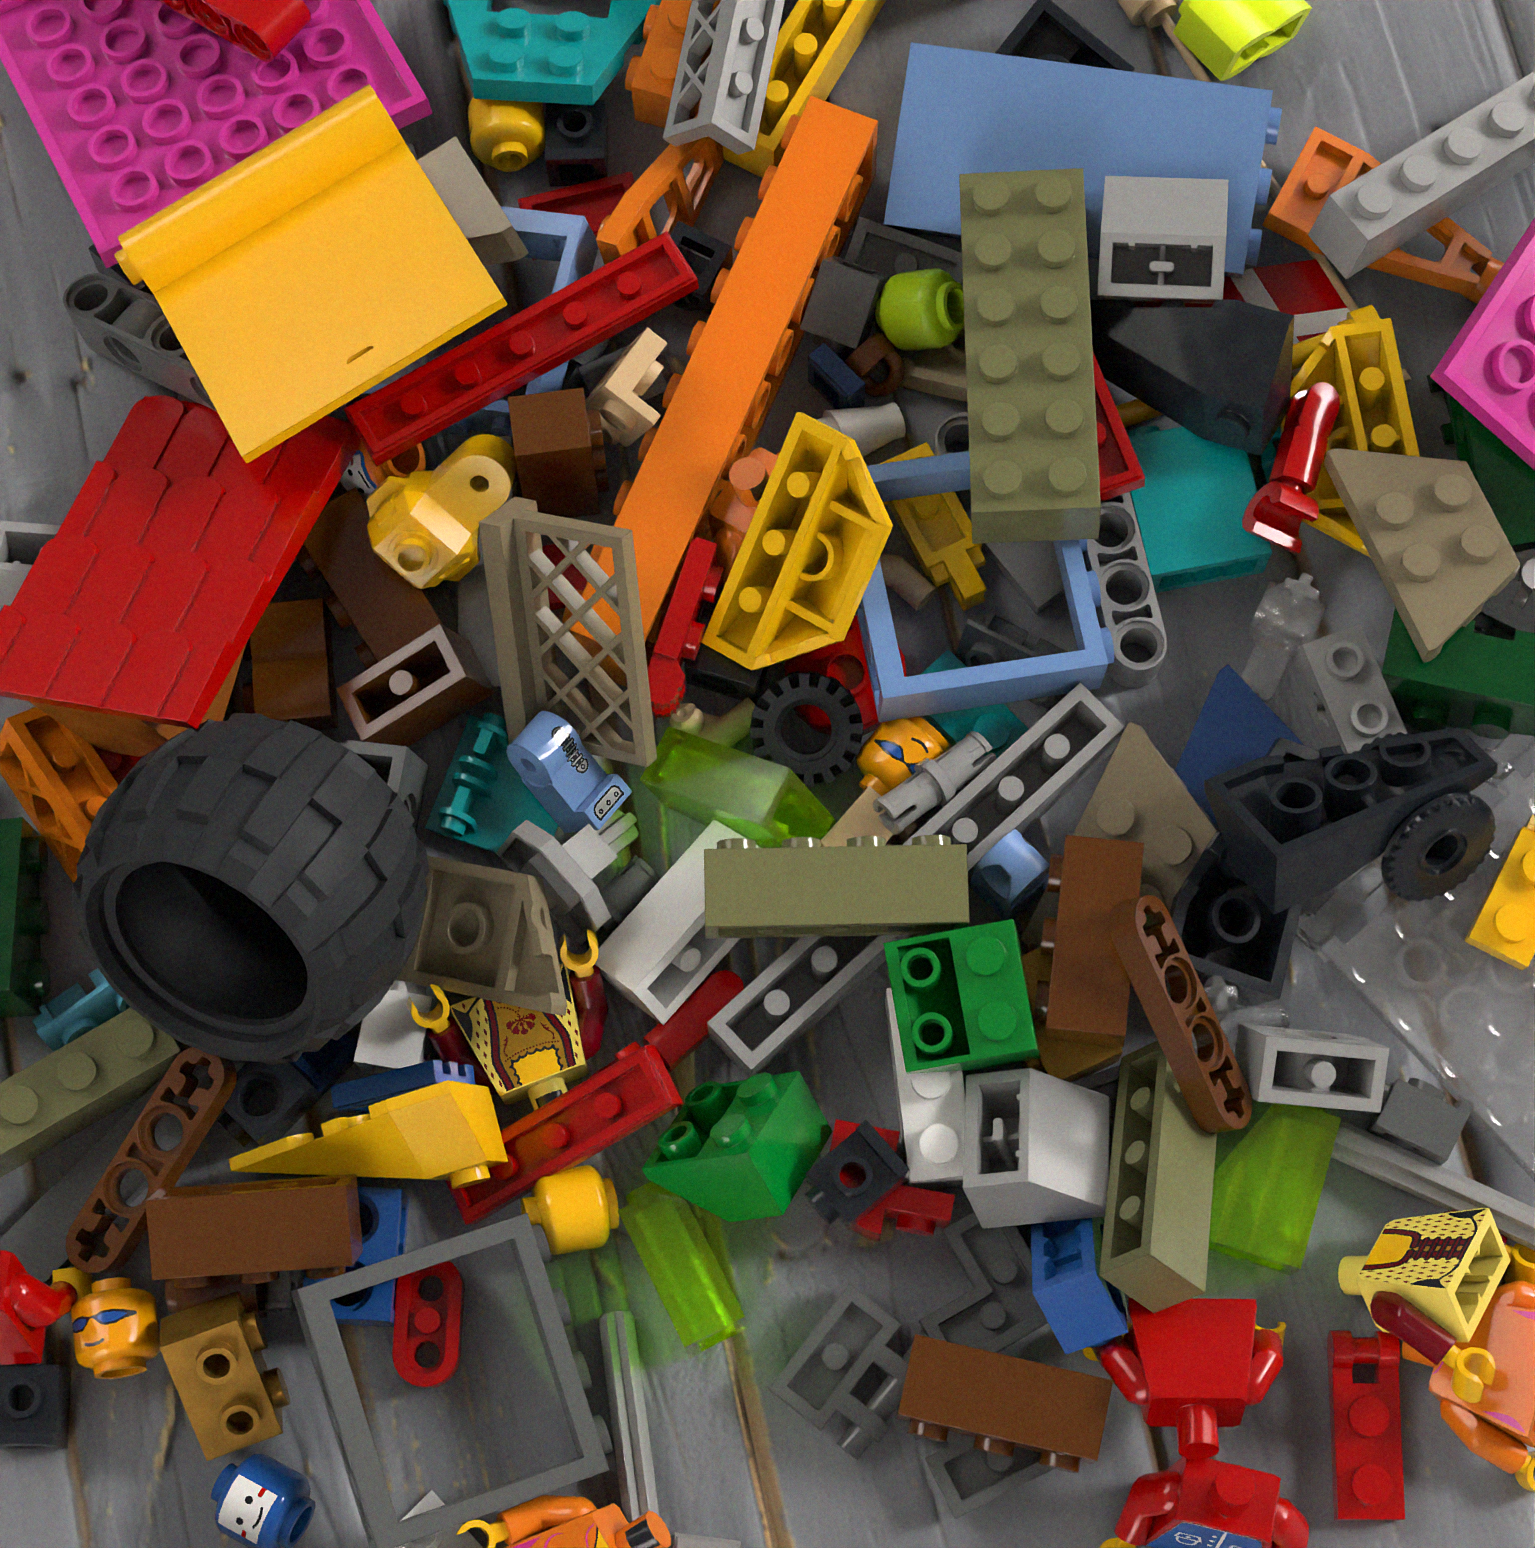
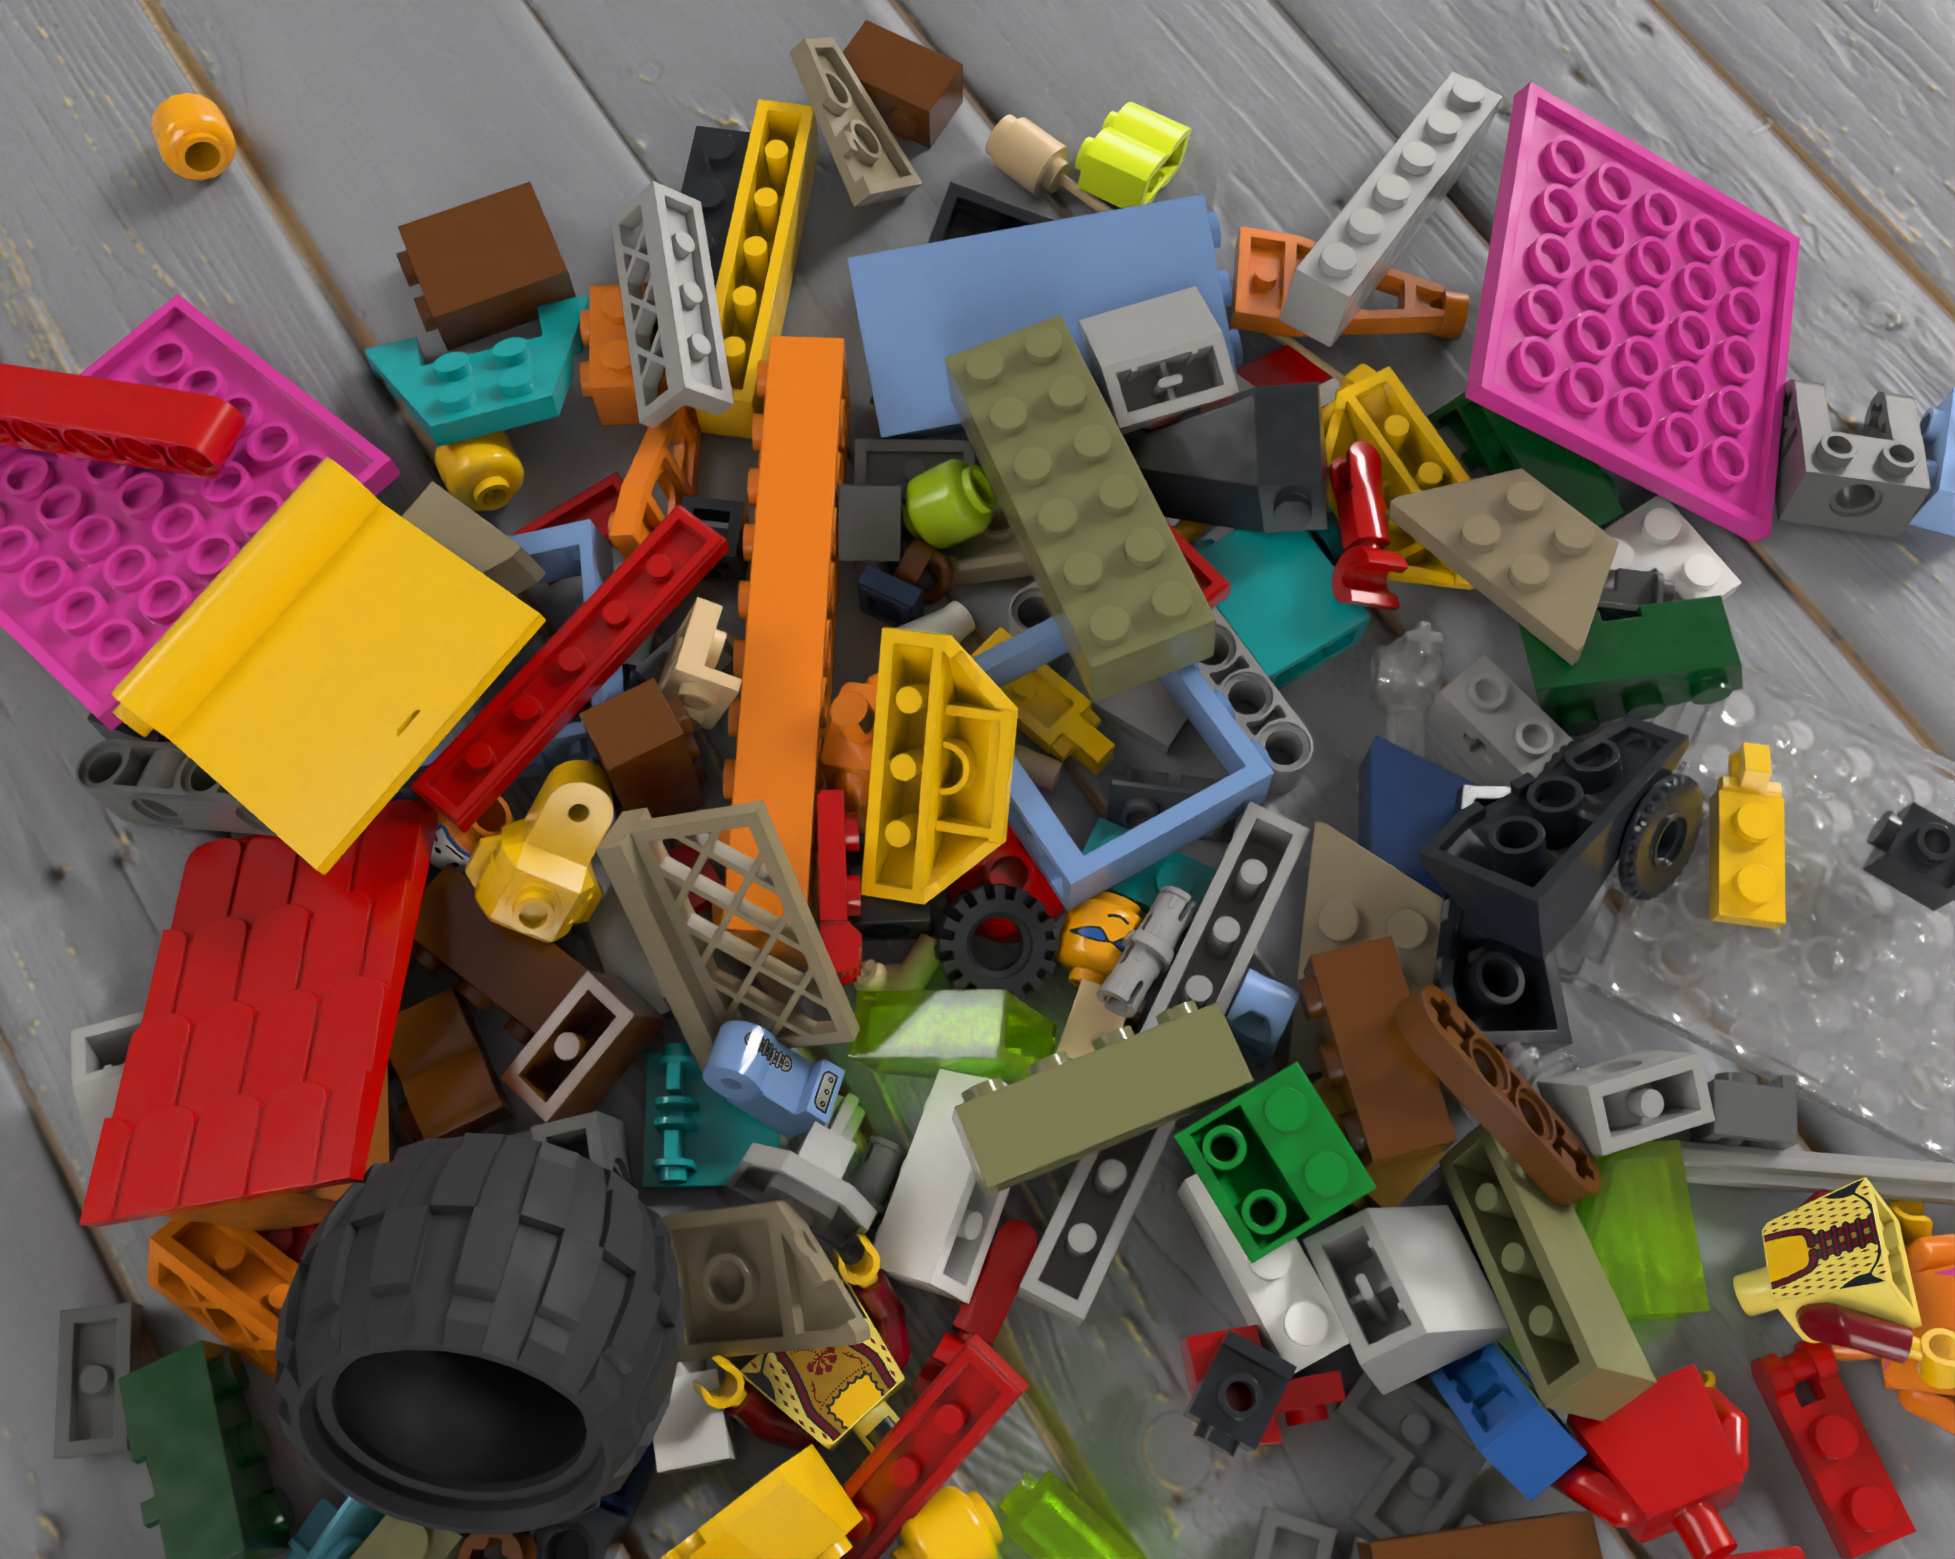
camera: 25 degrees left, 5 degrees down
blue tile [331,1060,475,1114] -> none
black brick [545,99,608,187] -> none
green slope [642,1071,833,1222] -> none

